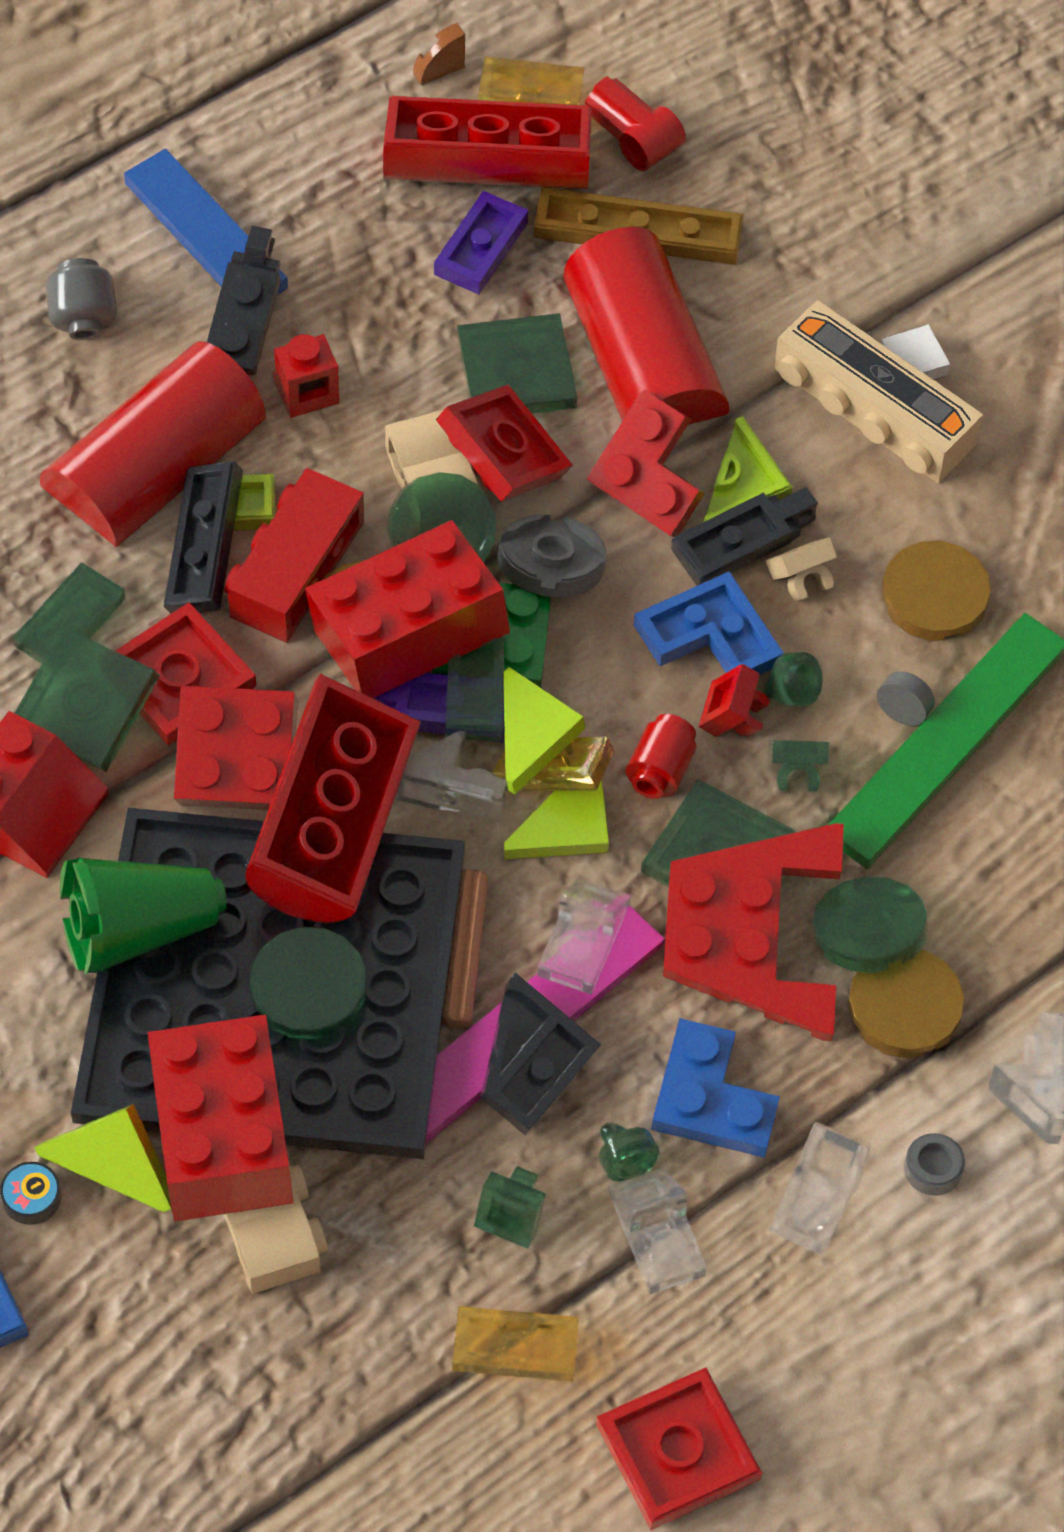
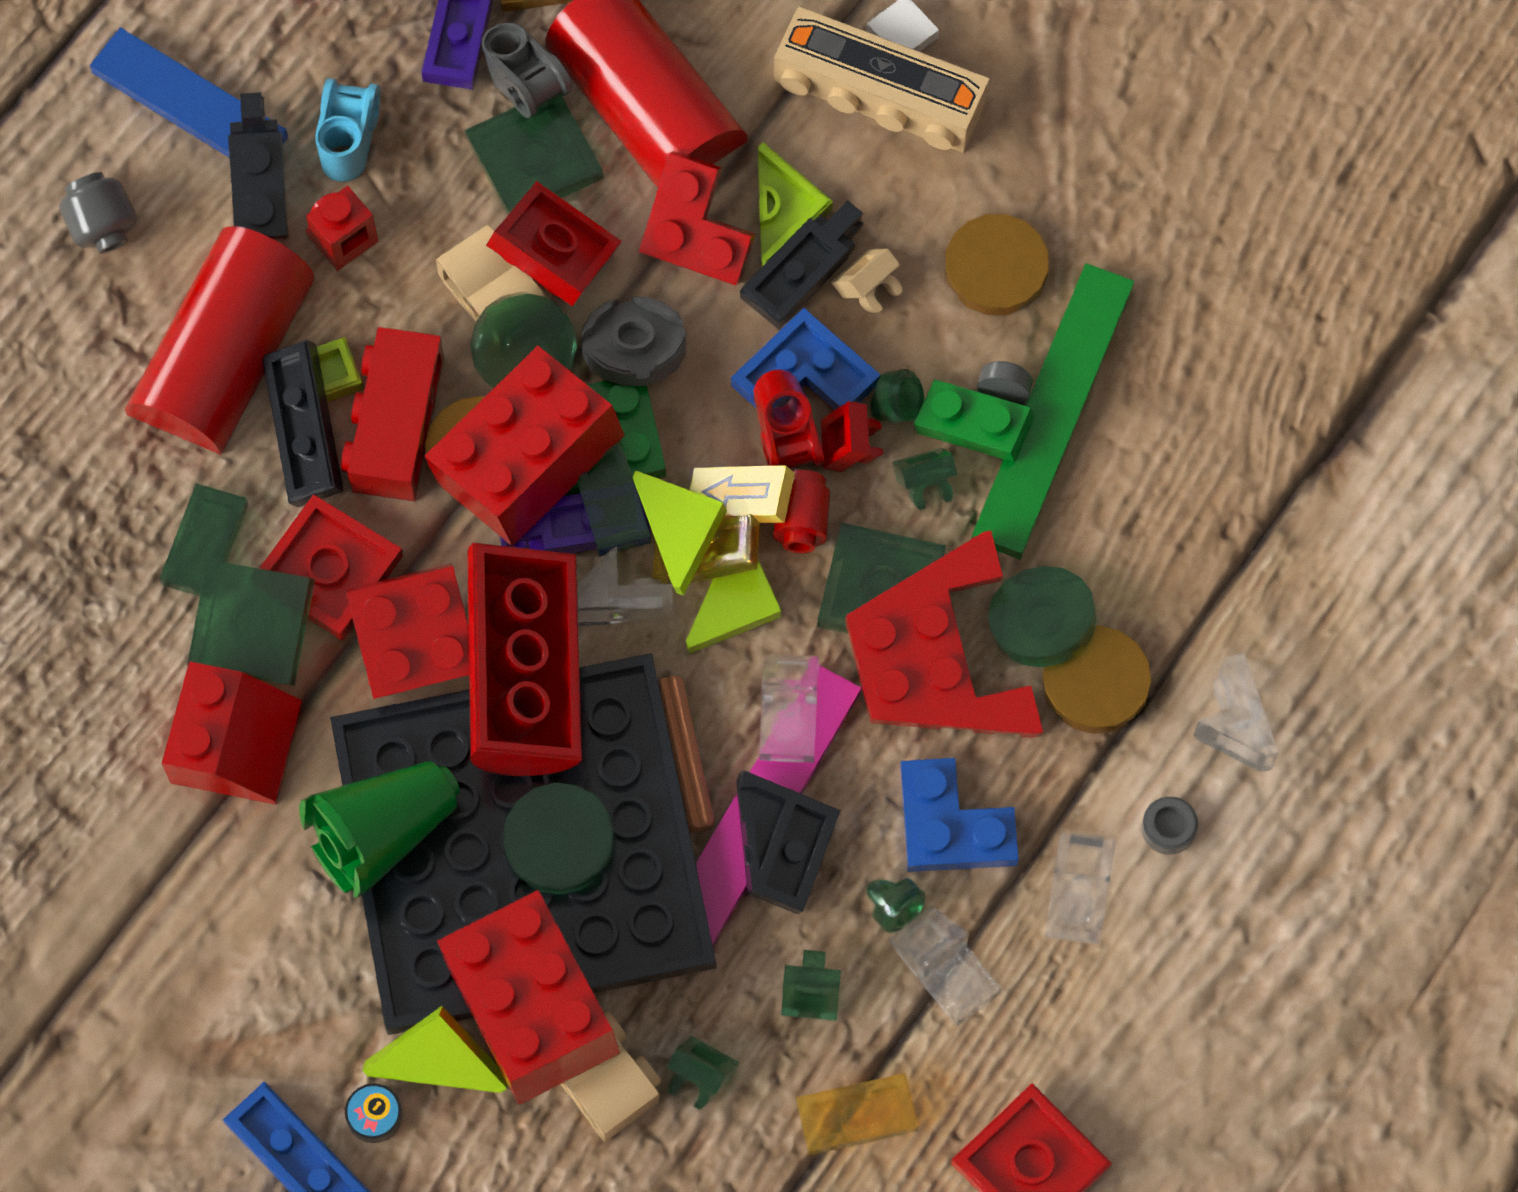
camera: 15 degrees left, 10 degrees up
none -> medium azure piece [315,78,381,182]
none -> dark grey piece [482,23,573,119]
none -> clear green tile [667,1036,740,1110]
none -> light yellow tile [689,466,795,524]
none -> red piece [754,369,825,469]
none -> green plate [914,379,1034,462]

